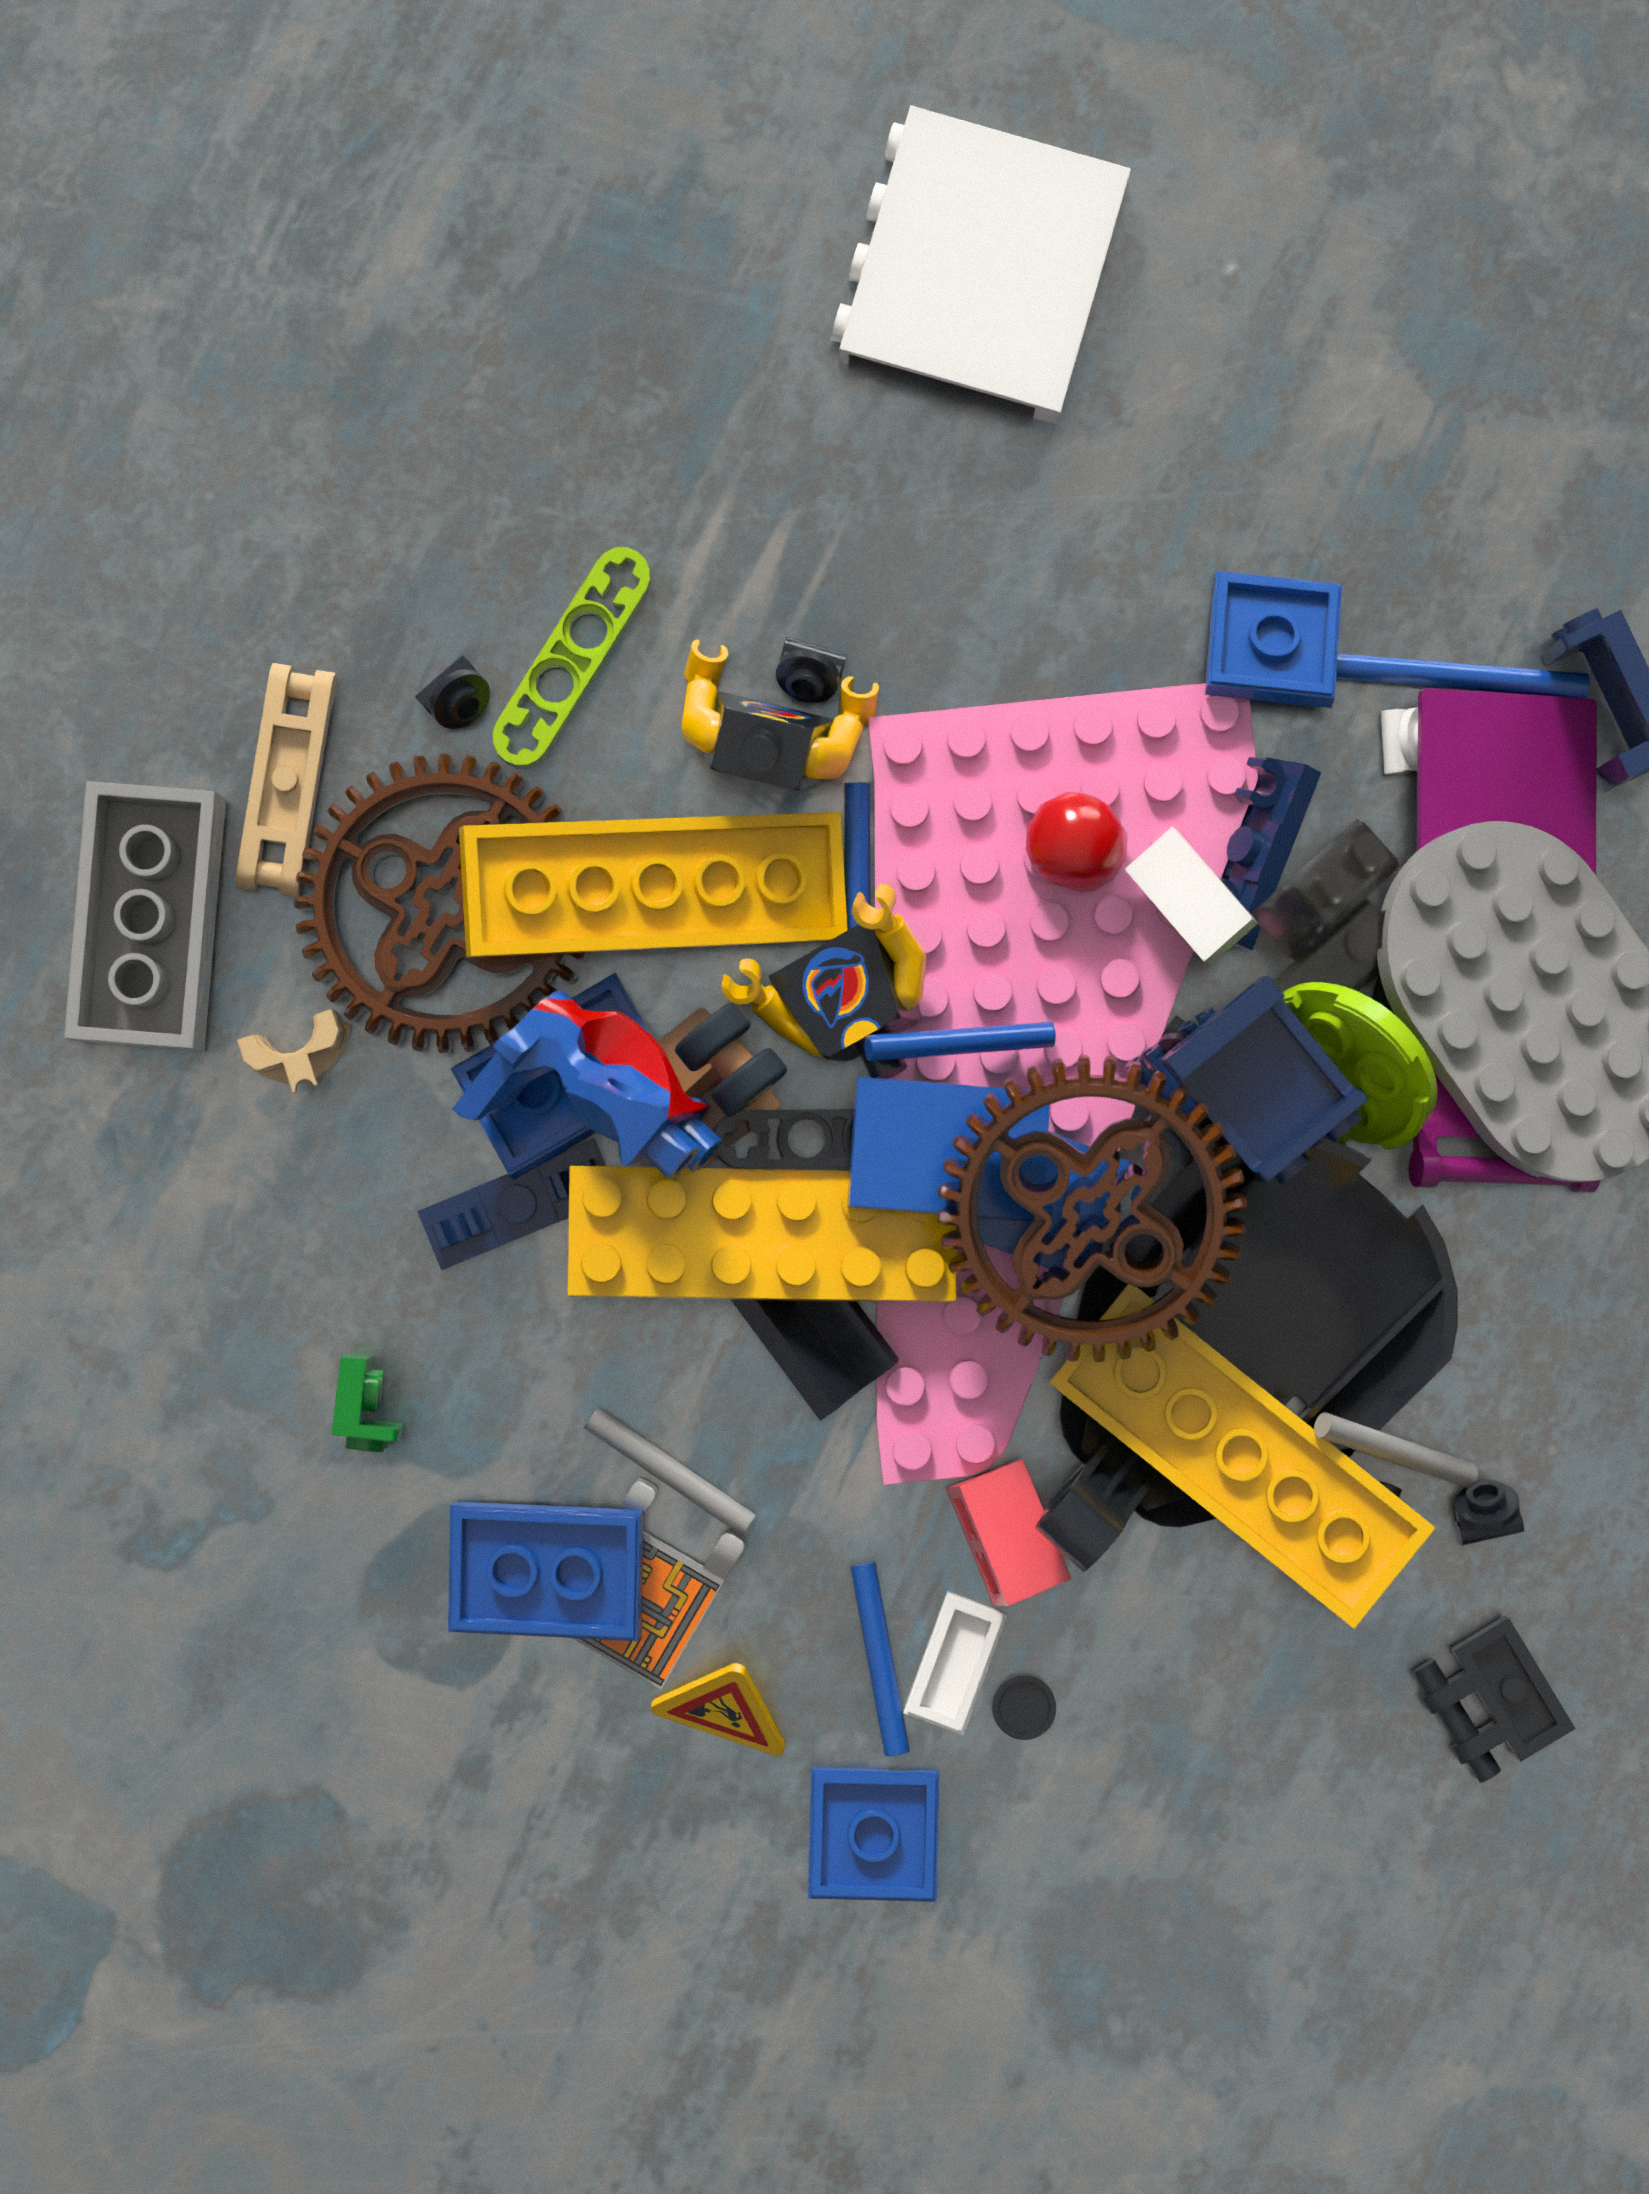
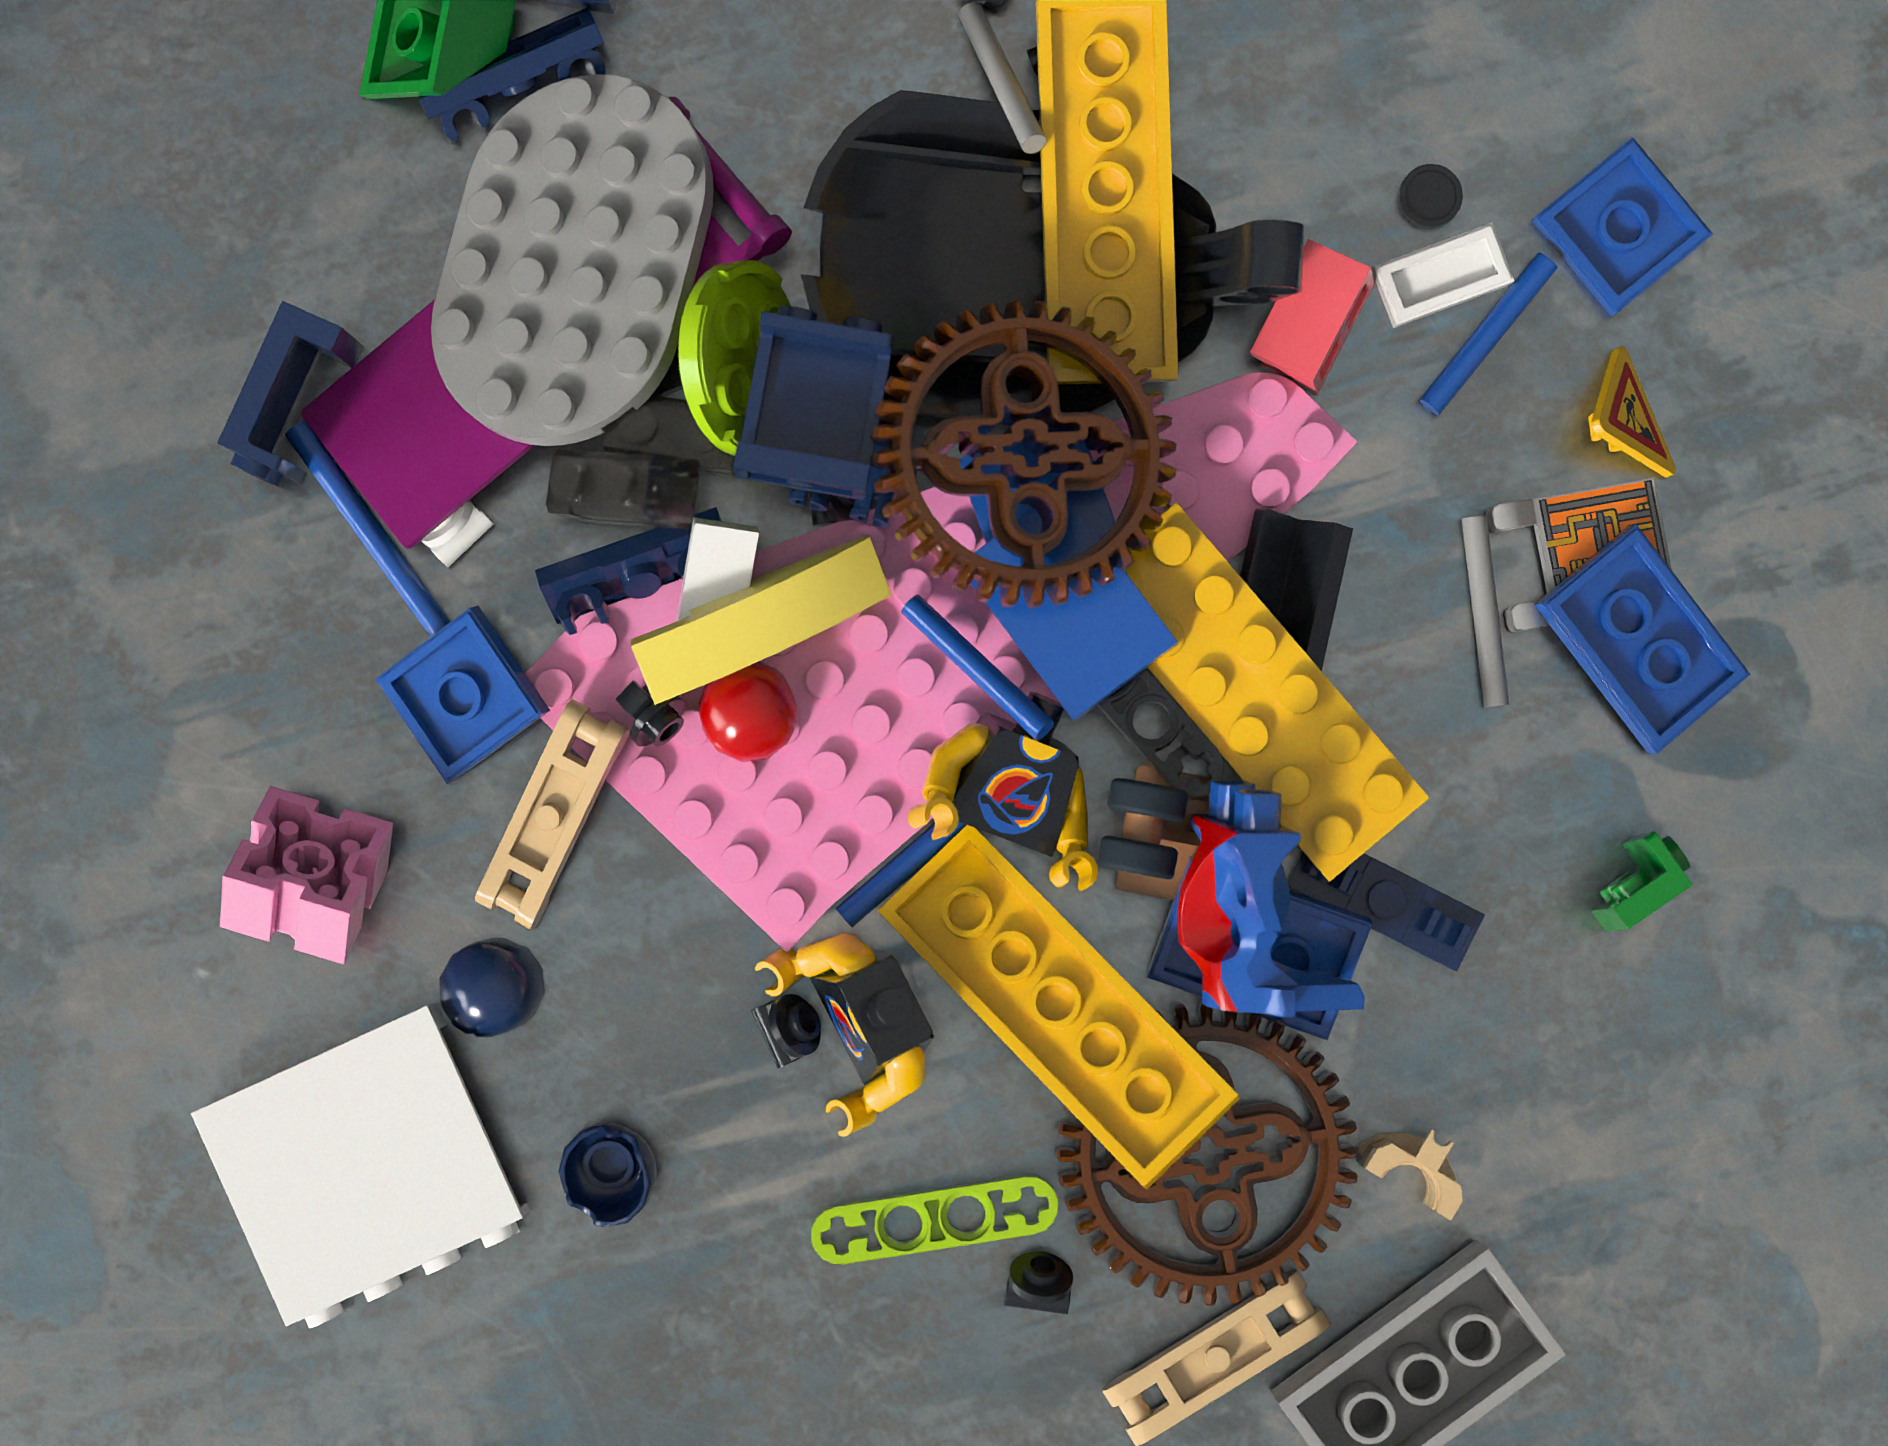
camera: 135 degrees left, 0 degrees up
none -> bright pink brick [220,786,393,964]
none -> dark blue hair [439,938,544,1037]
none -> tan plate [475,699,630,931]
none -> dark blue hair [558,1122,657,1227]
none -> black plate [616,680,686,747]
none -> light yellow slope [630,534,892,705]

